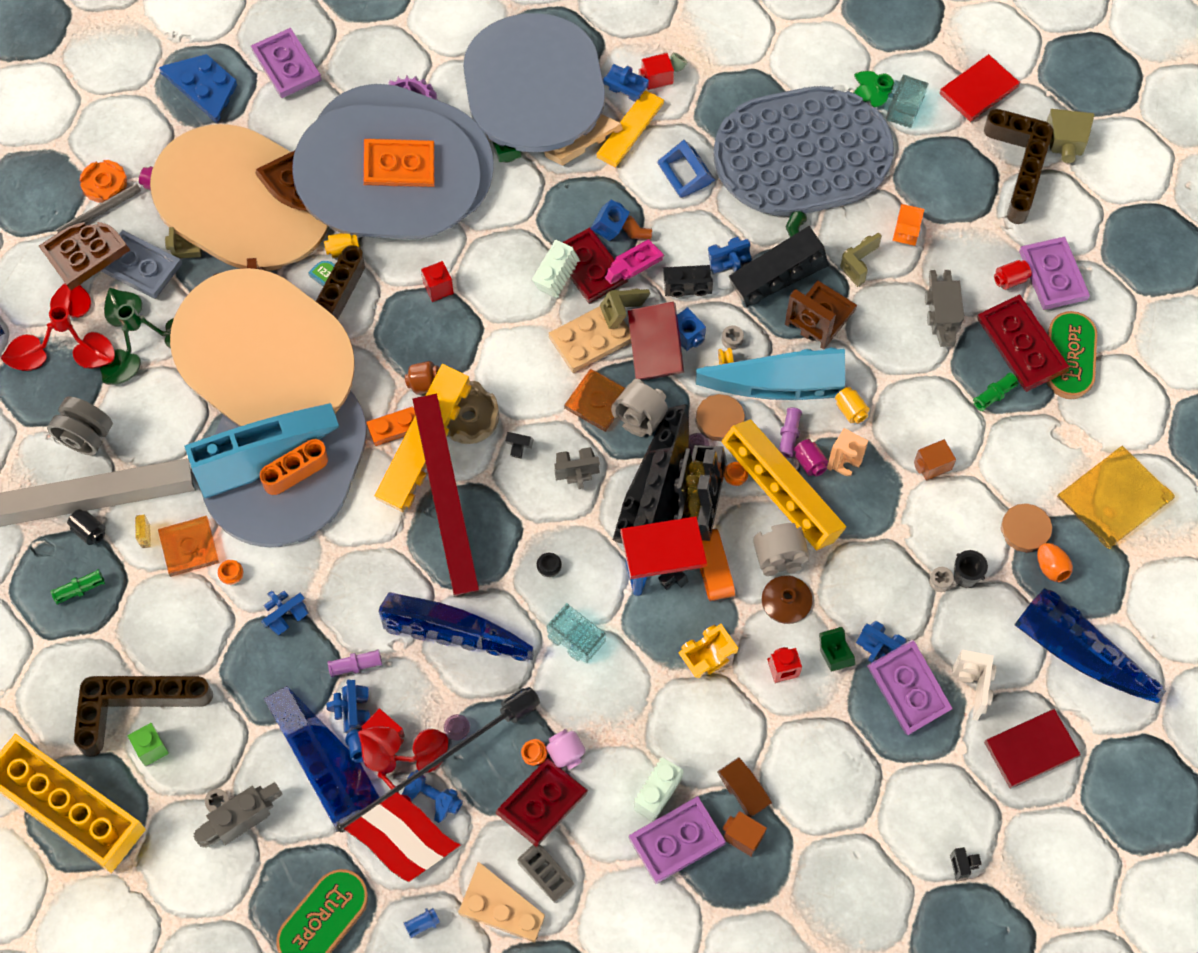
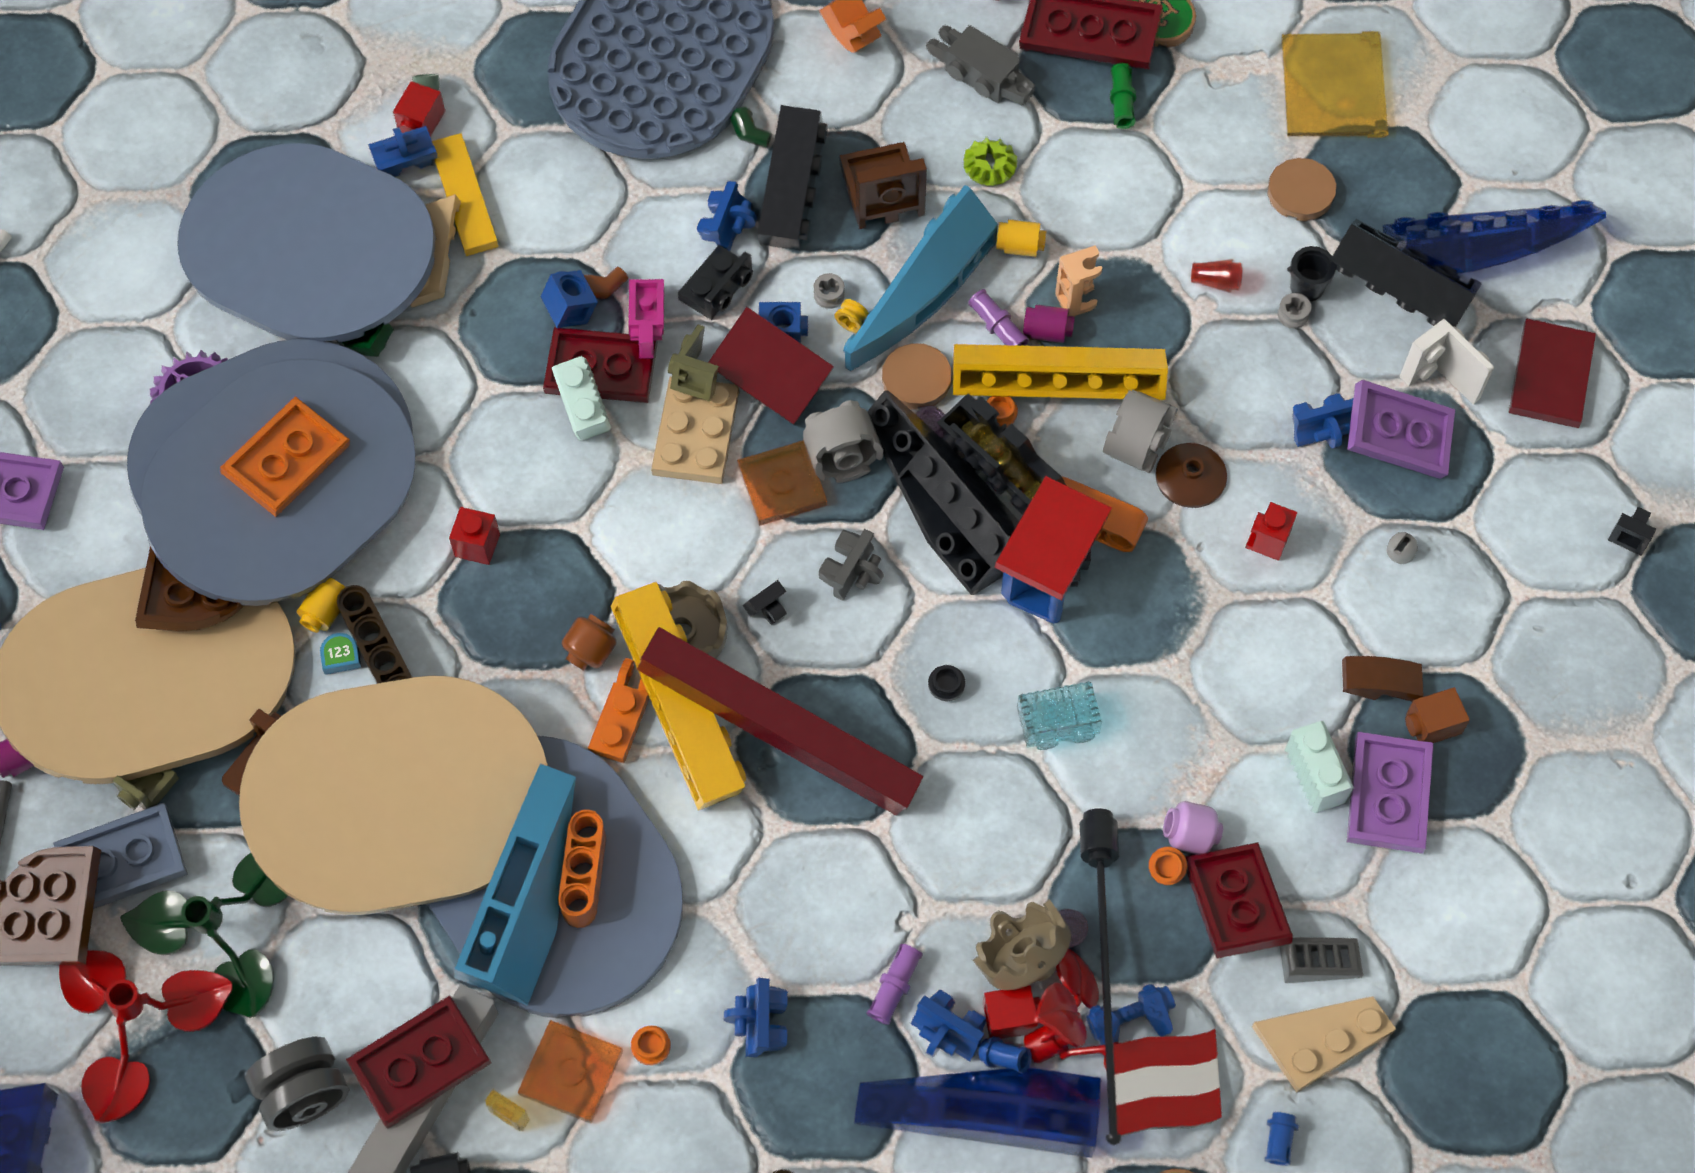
camera: 50 degrees left, 0 degrees up
clear blue wedge [378,592,534,661] -> none
blue tile [657,140,715,198] -> none
yellow cylinder [678,624,738,679] -> none
dark green bracket [819,627,855,672] -> none
olive bracket [840,232,882,287] -> none
dark orange brick [914,439,956,481] -> none
orange animal [1037,543,1073,582] -> none
none -> dark red tile [346,995,492,1129]
none -> lime gear [963,137,1017,186]
none -> dark tan plate [973,899,1071,990]
none -> clear red cone [1191,259,1243,293]
none -> black wedge [1330,219,1482,327]
none -> light grey hinge [1387,532,1418,564]

